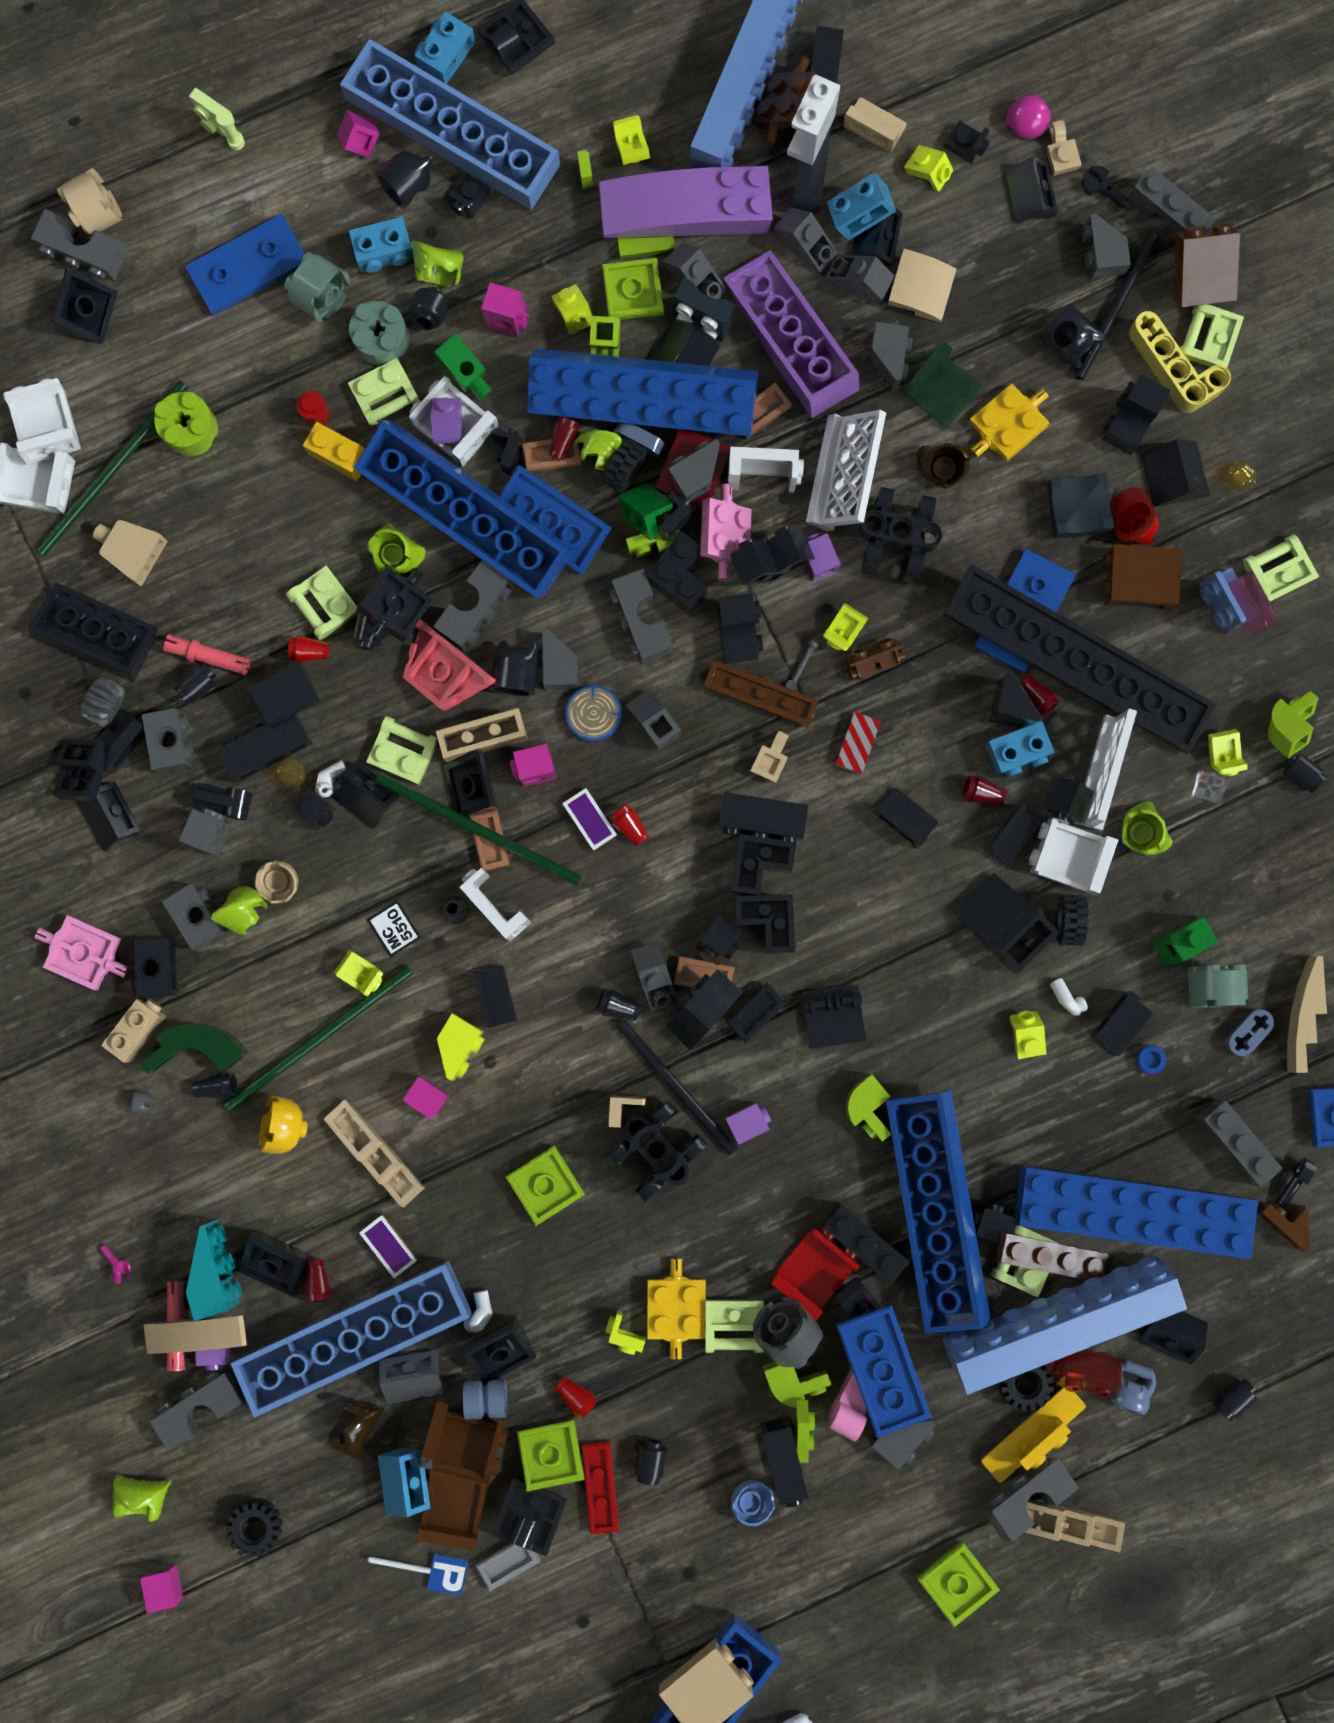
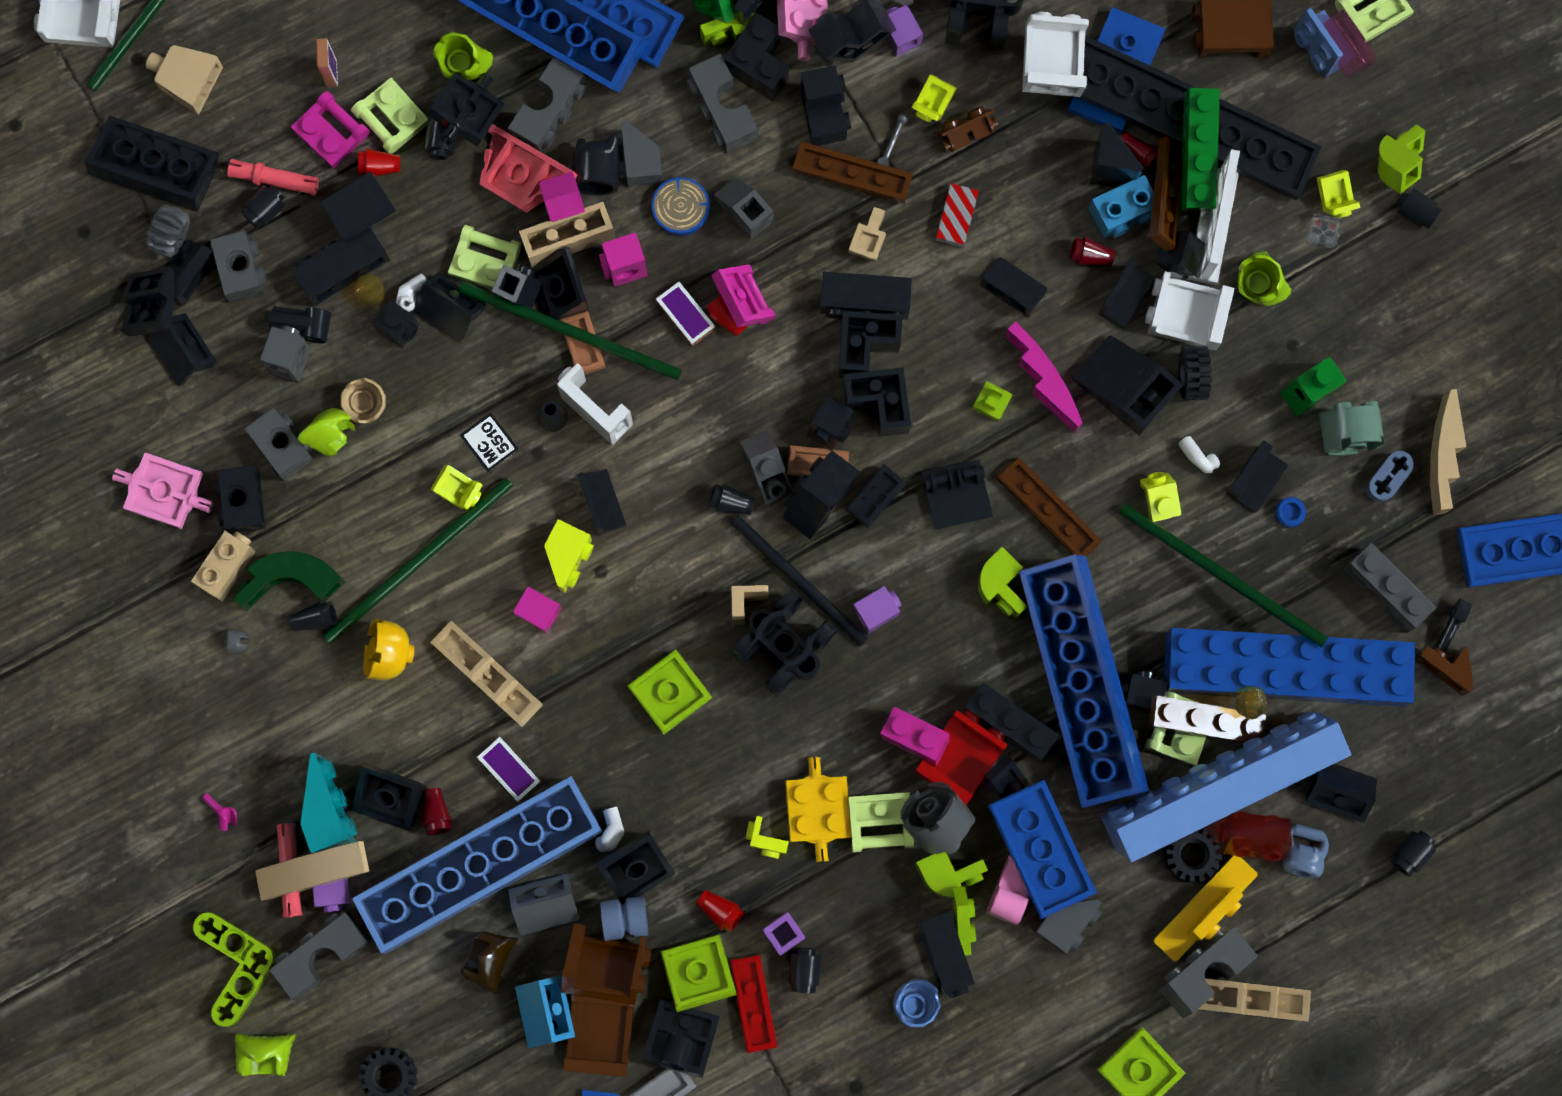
camera: 10 degrees left, 5 degrees down
none -> lime beam [193,913,276,1027]
none -> dark pink plate [291,91,370,169]
none -> nougat tile [316,38,338,88]
none -> black brick [492,264,543,308]
none -> dark pink panel [539,171,585,222]
none -> dark pink plate [711,264,776,327]
none -> medium lavender brick [762,912,806,956]
none -> dark pink brick [880,707,950,766]
none -> lime tile [972,381,1013,422]
none -> reddish brown tile [996,457,1102,557]
none -> dark pink slope [1005,321,1083,433]
none -> white panel [1022,12,1089,97]
none -> dark green piece [1119,504,1328,648]
none -> reddish brown tile [1149,136,1182,252]
none -> green brick [1181,88,1220,212]
none -> clear yellow piece [1235,686,1267,720]

